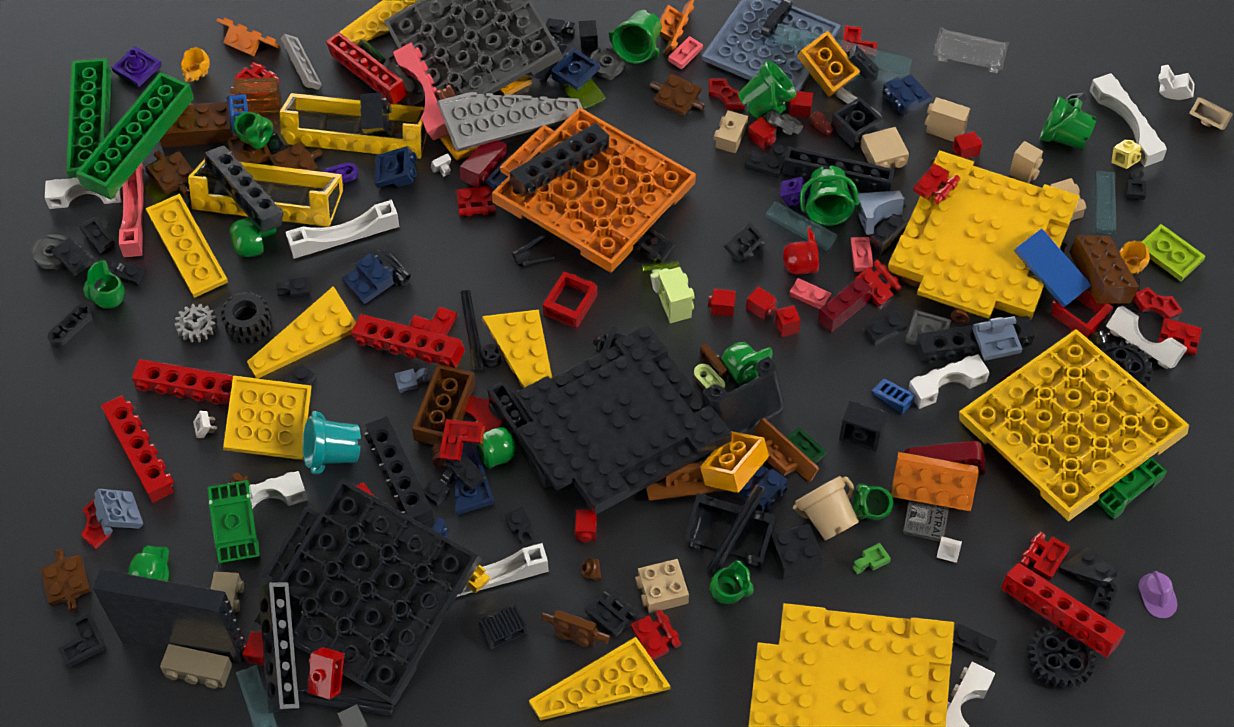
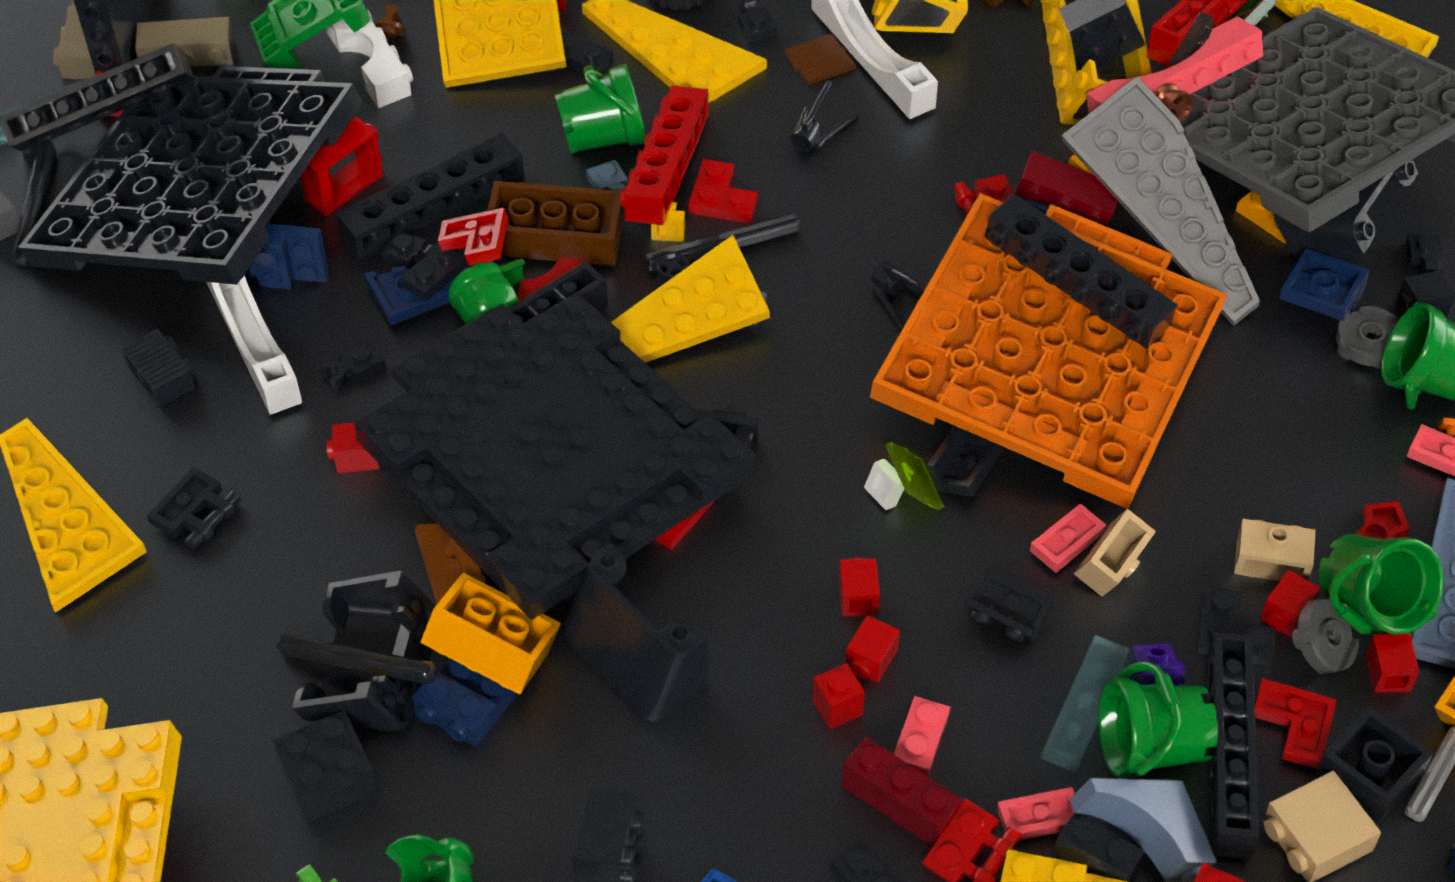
camera: 80 degrees right, 5 degrees down
teal piece [303,411,361,474] -> none
red brick [307,647,344,699] -> none
dark purple plate [323,163,358,183] -> none
dark blue plate [342,253,394,304] -> none
dark blue plate [375,146,417,188] -> none
white tile [431,153,451,177] -> none
yellow tile [466,565,490,593] -> none
reddish brown plate [541,610,610,648] -> none
red window [543,271,597,329] -> none
clear neon green piece [565,78,606,110] -> none
reddish brown plate [581,558,602,581] -> none
red plate [631,609,681,660] -> none
tan brick [635,559,689,613] -> none
reddish brown plate [650,74,705,117] -> none
yellowish green brick [658,267,695,323] -> none
yellowish green plate [694,364,725,390] -> none
reddish brown plate [700,343,728,382] -> none
green piece [710,561,754,604] -> none
green piece [721,342,773,384] -> none
dark orange bracket [754,418,819,482] -> none
red piece [783,226,819,275] -> none
dark green plate [786,427,827,464] -> none
tan piece [793,476,859,541] -> none
clear red cone [808,111,835,136] -> none
none -> green piece [554,64,646,154]
none -> reddish brown piece [785,33,855,86]
none -> coral plate [1030,504,1107,573]
none -> tan brick [1074,509,1156,597]
none -> red plate [1255,678,1337,770]

